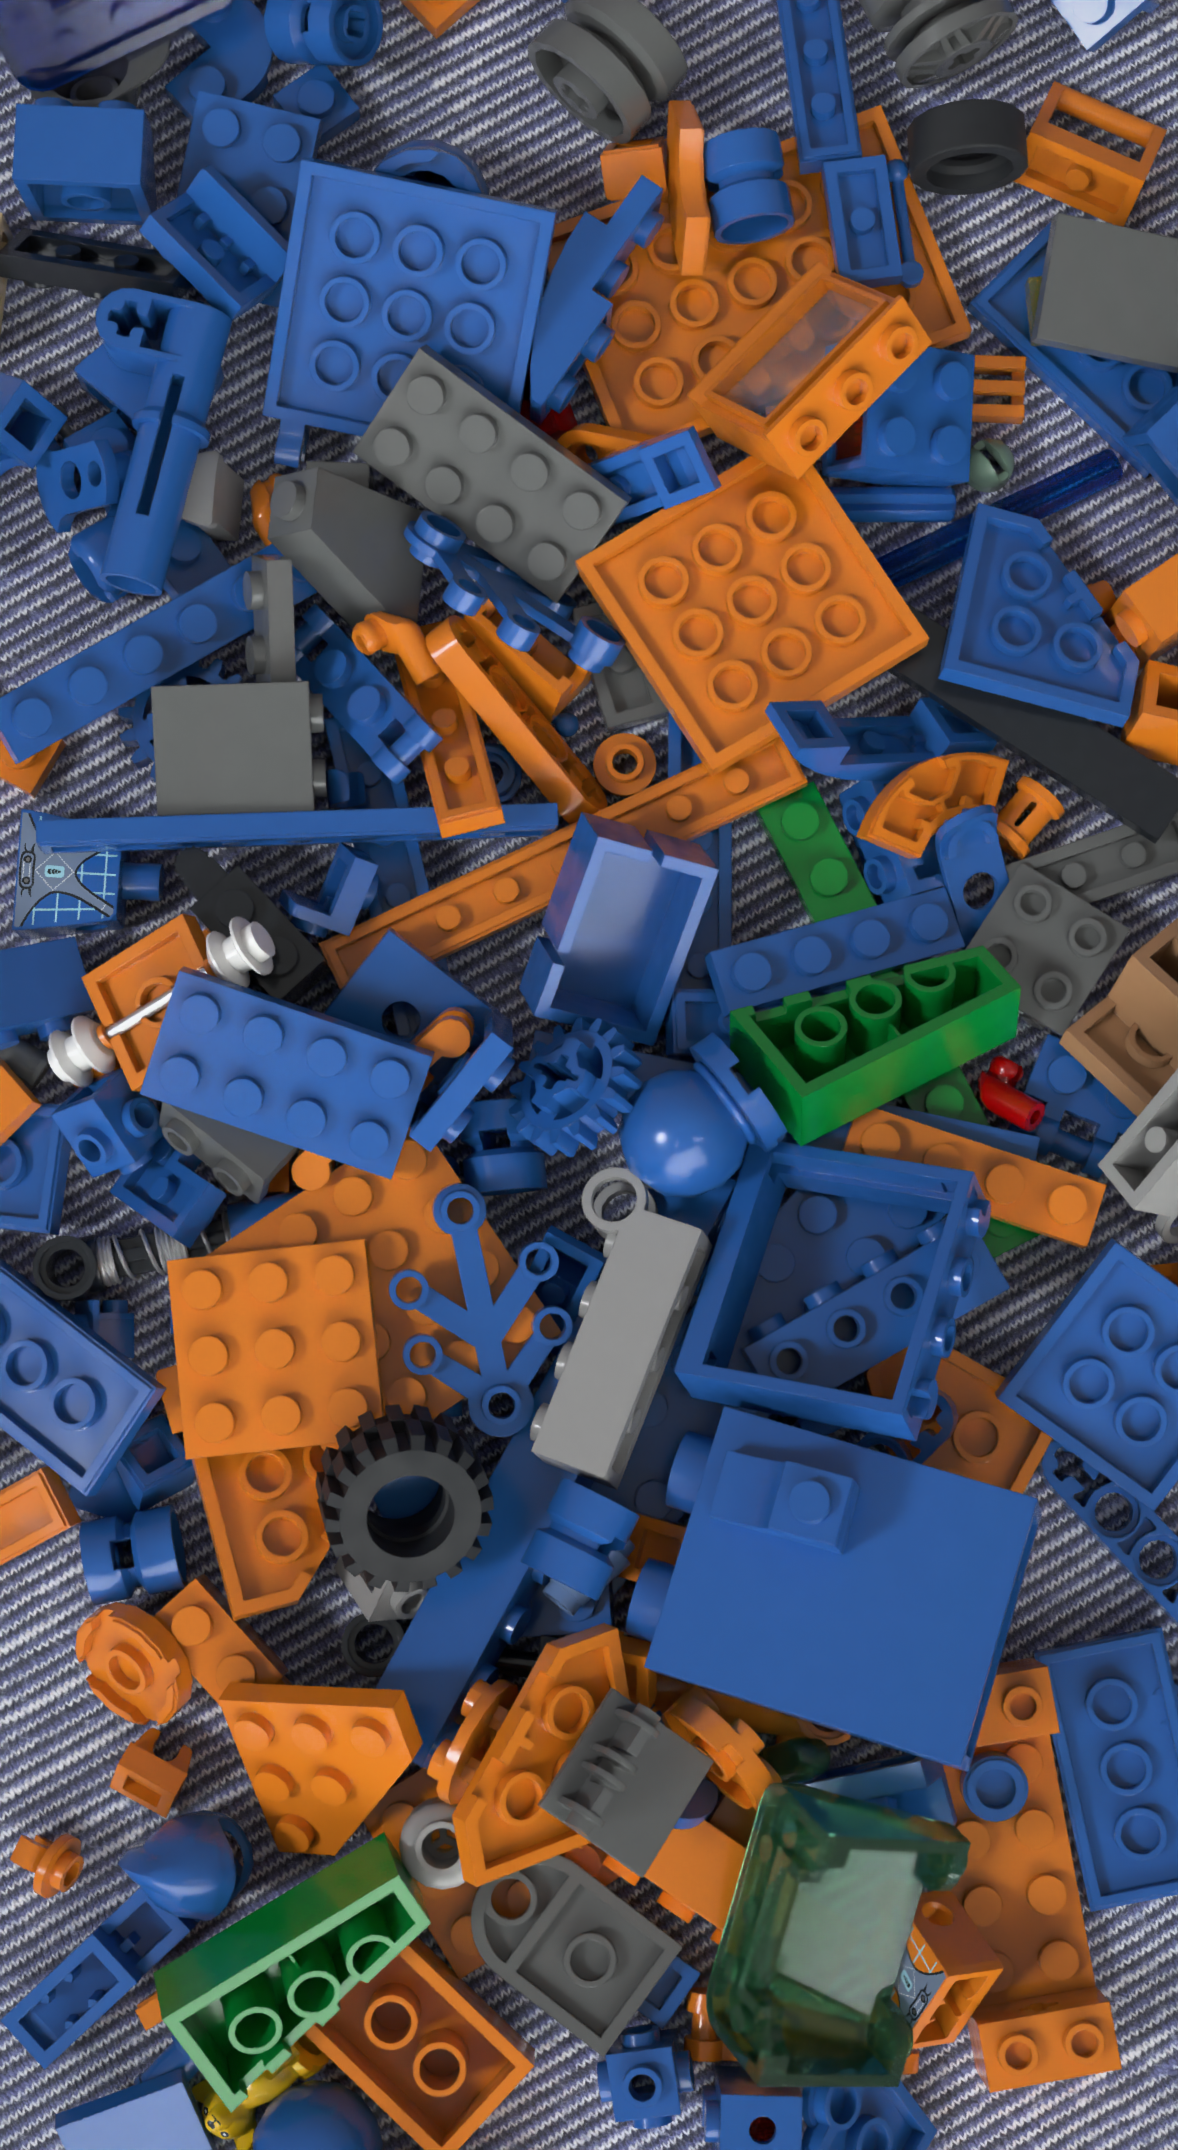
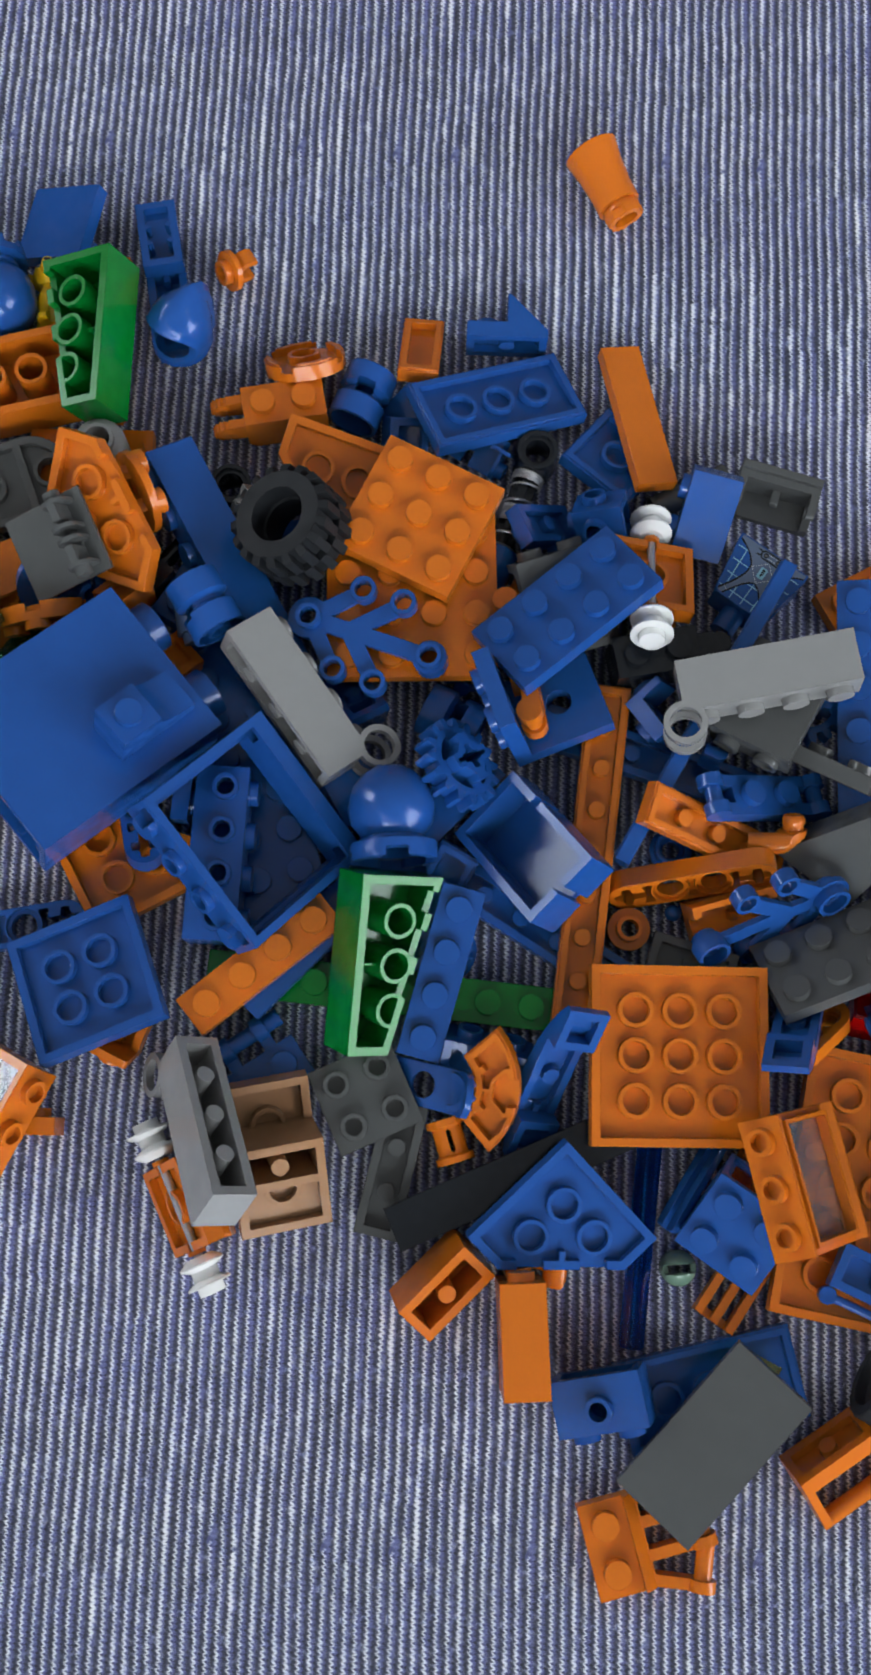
camera: 125 degrees right, 5 degrees down
orange tile [109,1728,192,1818] -> none
orange plate [218,1682,423,1856] -> none
red arm [978,1055,1045,1132] -> none
none -> light grey hinge [663,627,865,755]

